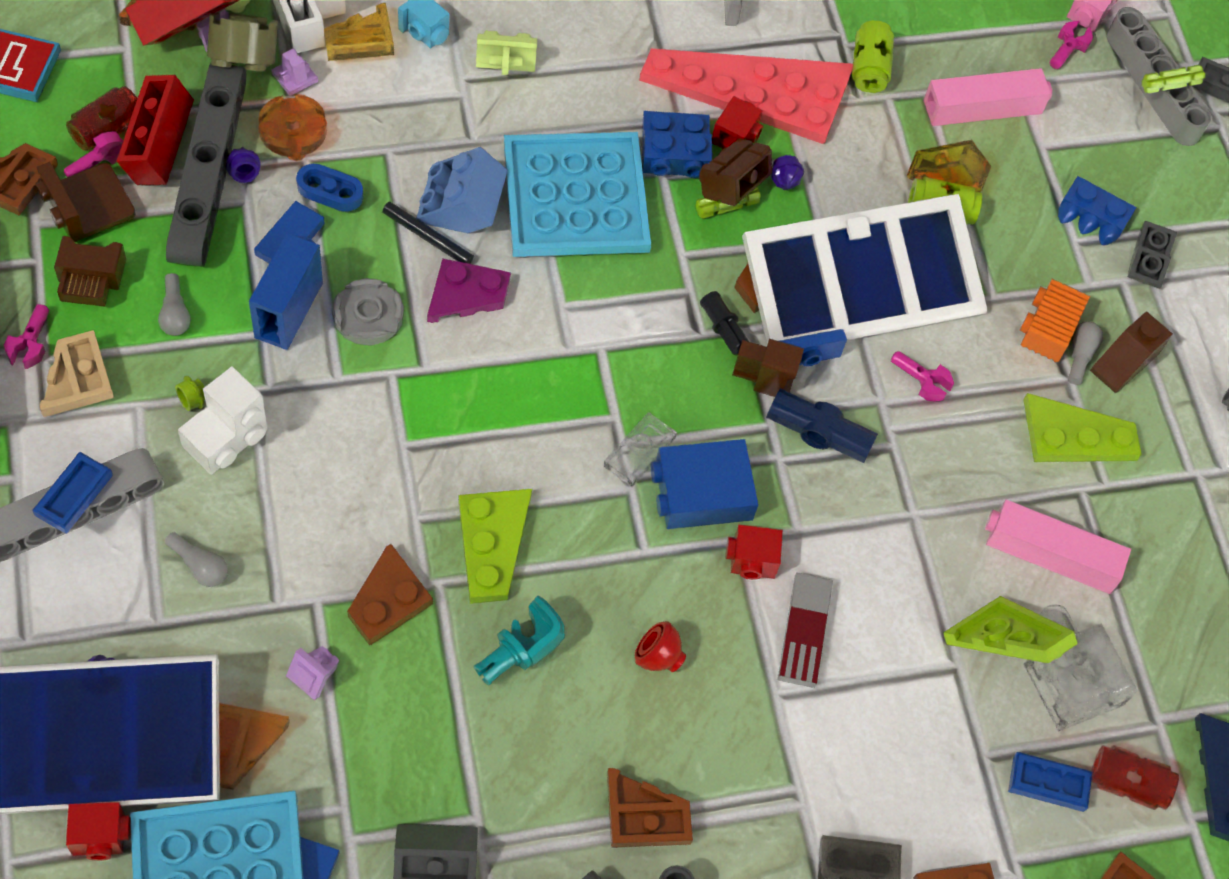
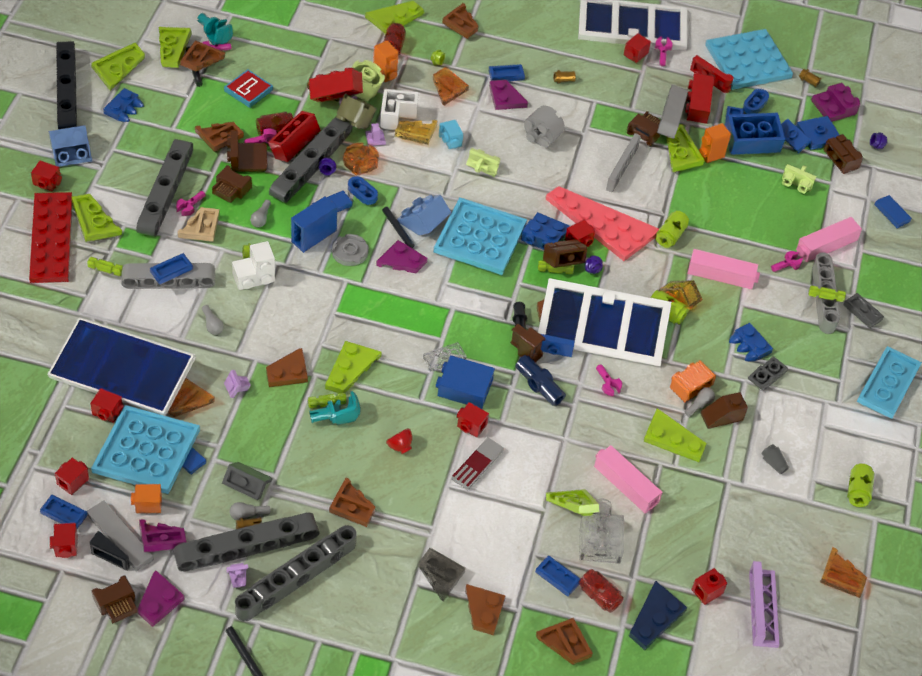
camera: 30 degrees right, 10 degrees down
none -> lime axle [308,393,347,408]

